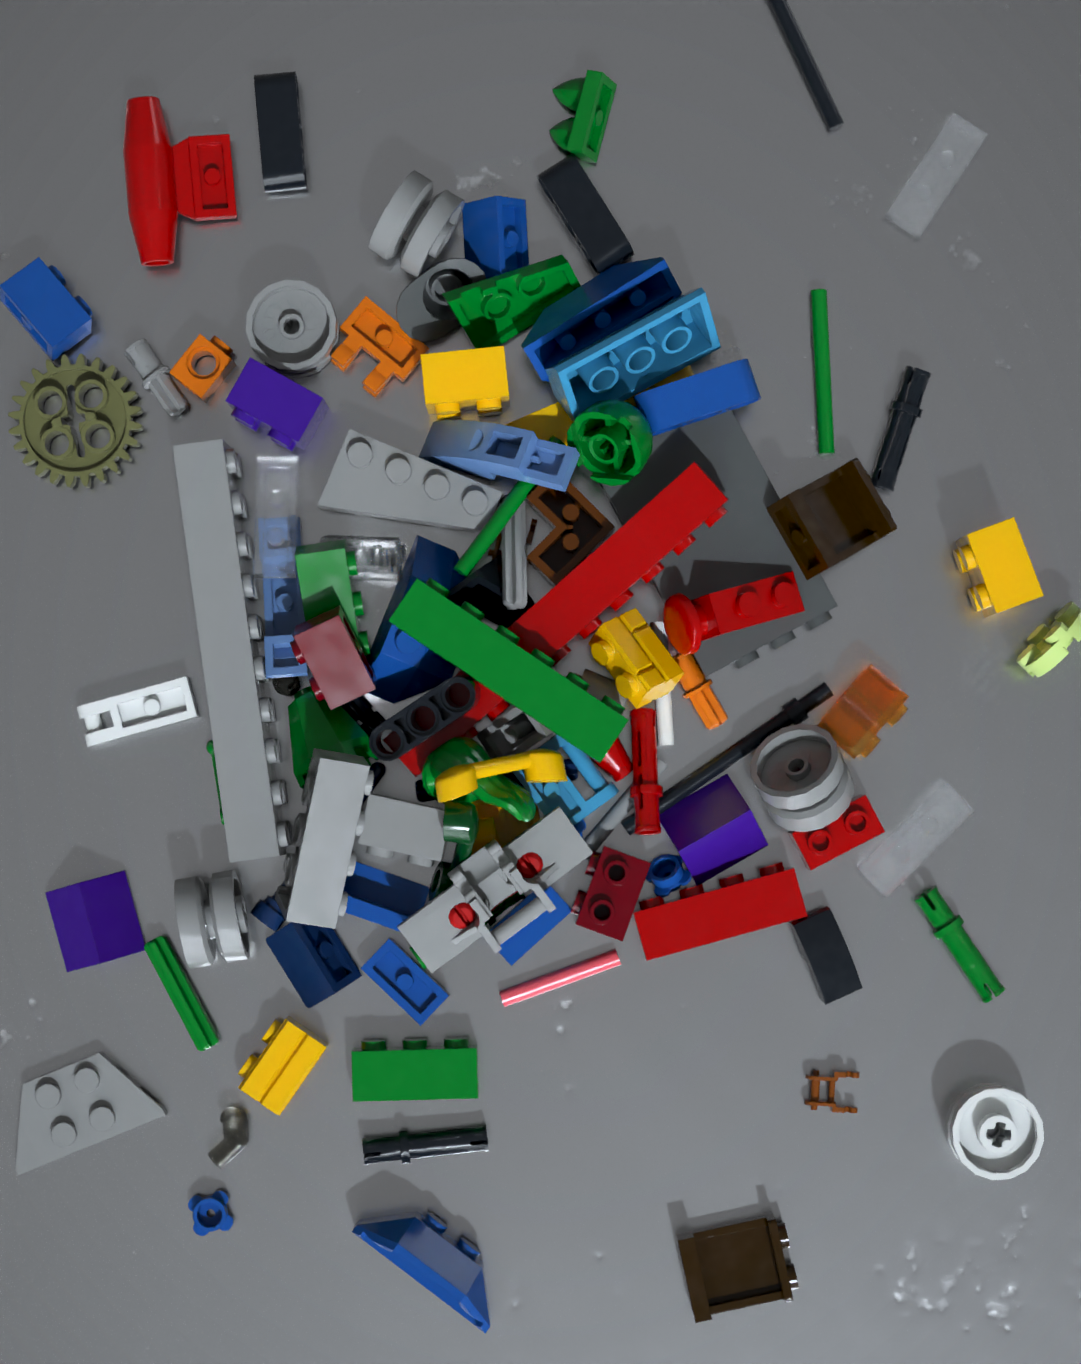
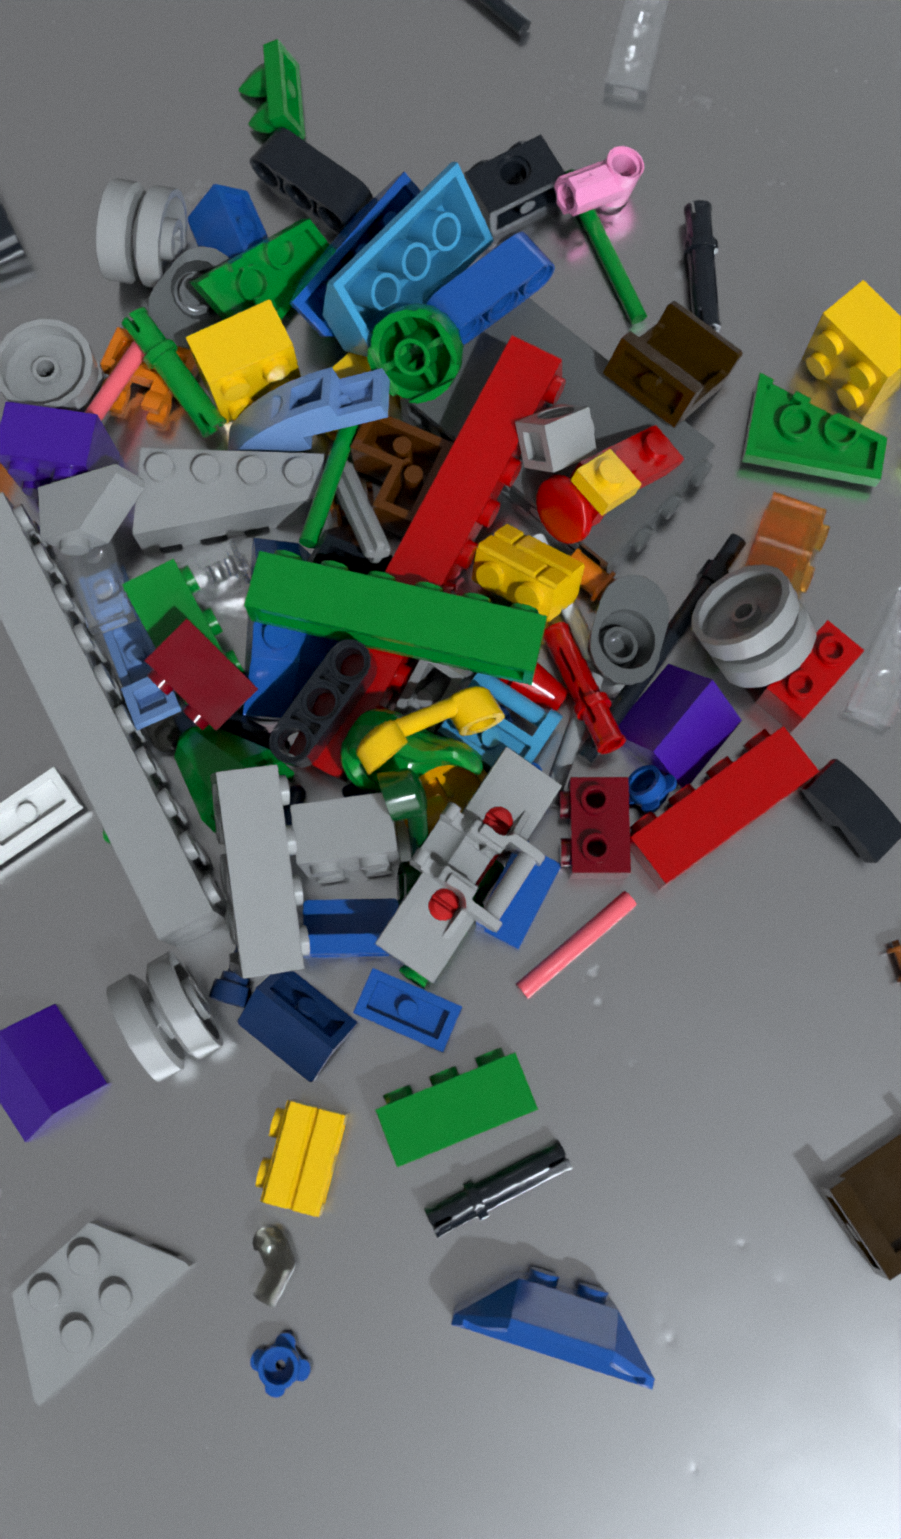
camera: 20 degrees left, 10 degrees down
green axle [144,935,219,1051] -> none
none -> light grey slope [38,464,144,556]
none -> coral bar [85,341,145,421]
none -> green pin [121,307,227,438]
none -> black brick [464,134,566,237]
none -> light grey brick [515,404,597,473]
none -> bright pink piece [554,146,644,217]
none -> yellow plate [570,449,642,516]
none -> dark grey piece [588,574,669,685]
none -> green wing [742,372,888,487]

